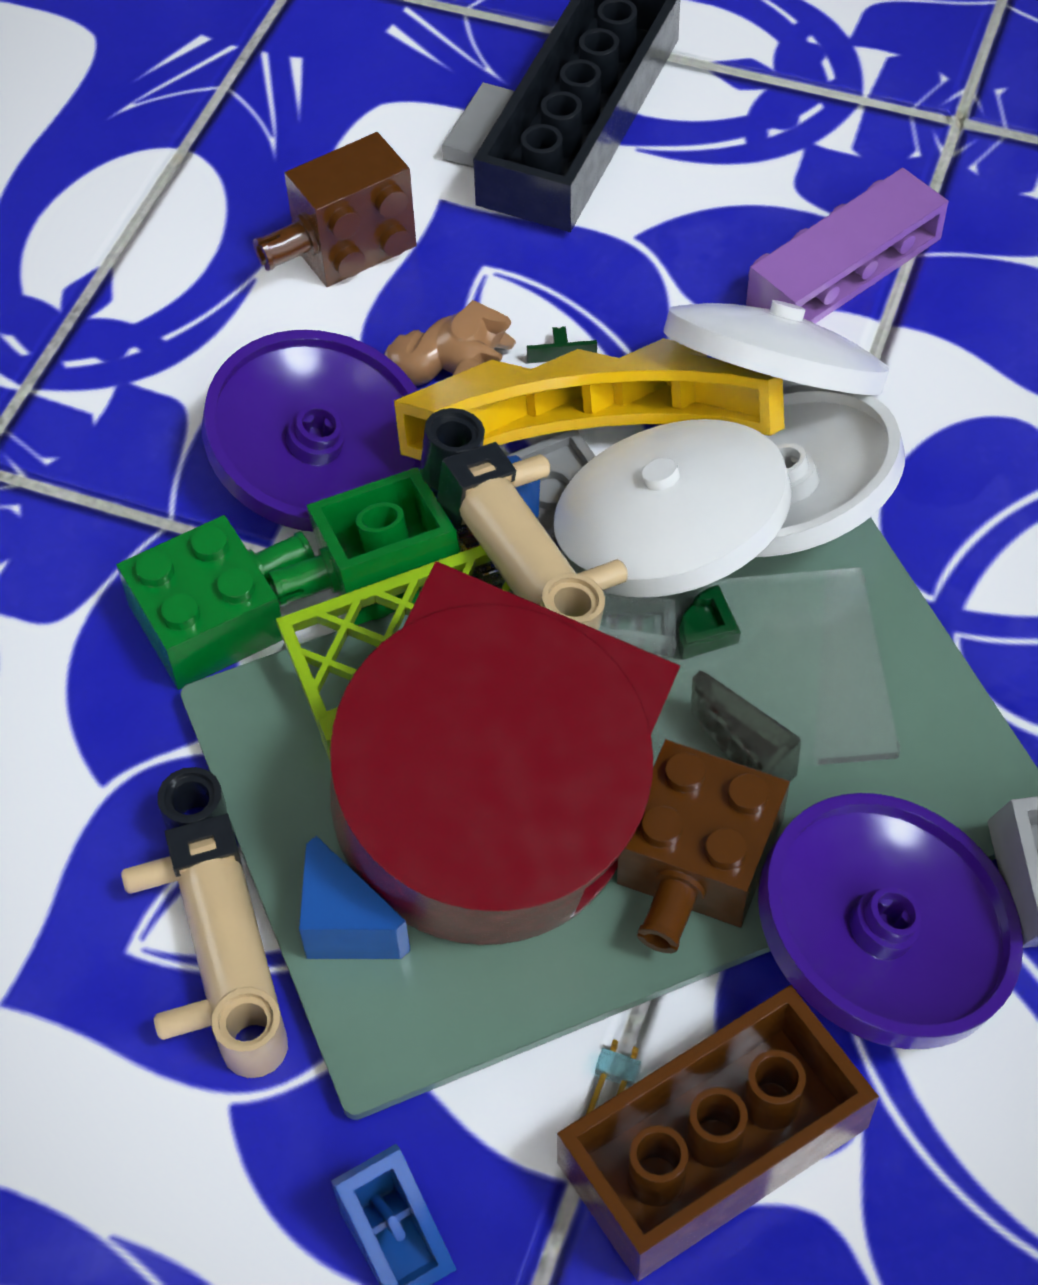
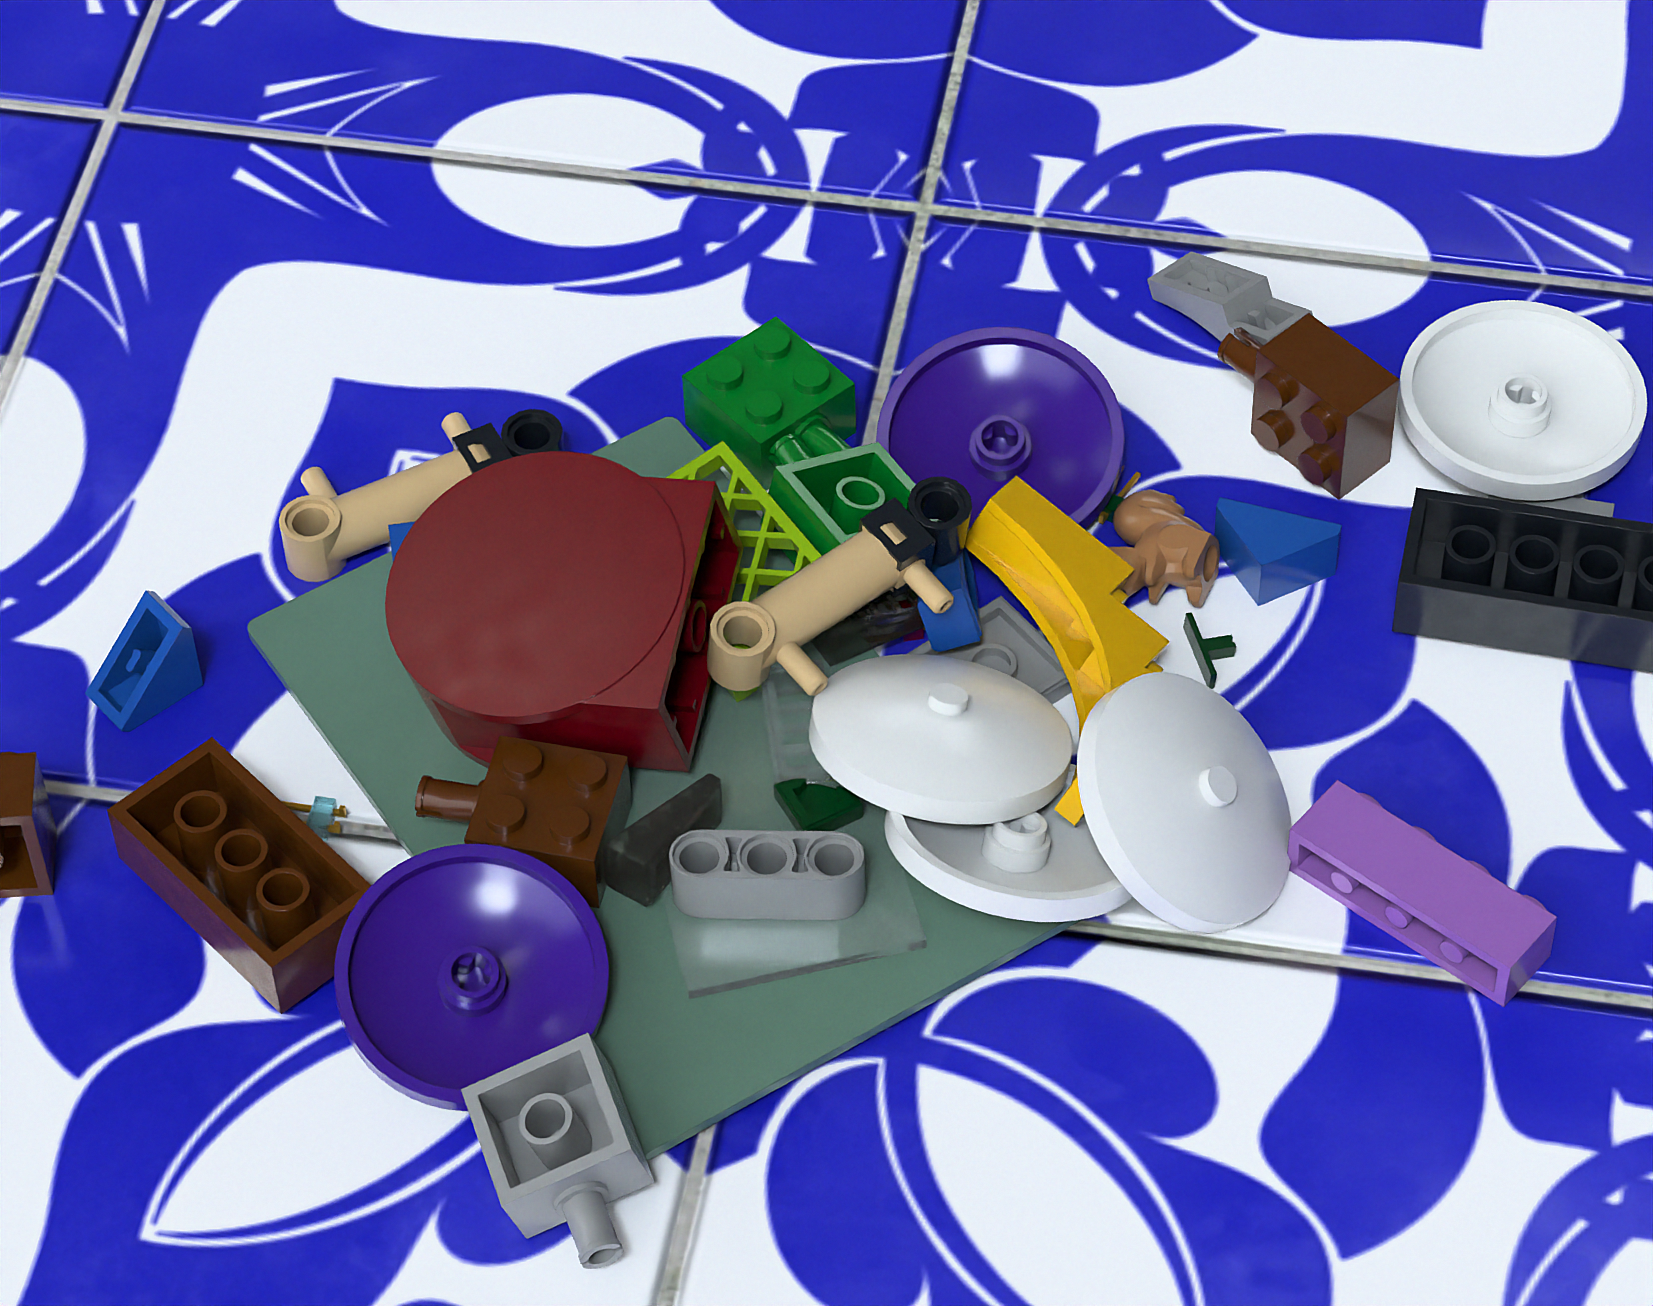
camera: 80 degrees right, 5 degrees down
none -> light grey beam [669,830,866,920]
none -> light grey slope [1147,251,1313,345]
none -> blue slope [1214,497,1342,606]
none -> white dish [1397,300,1647,501]

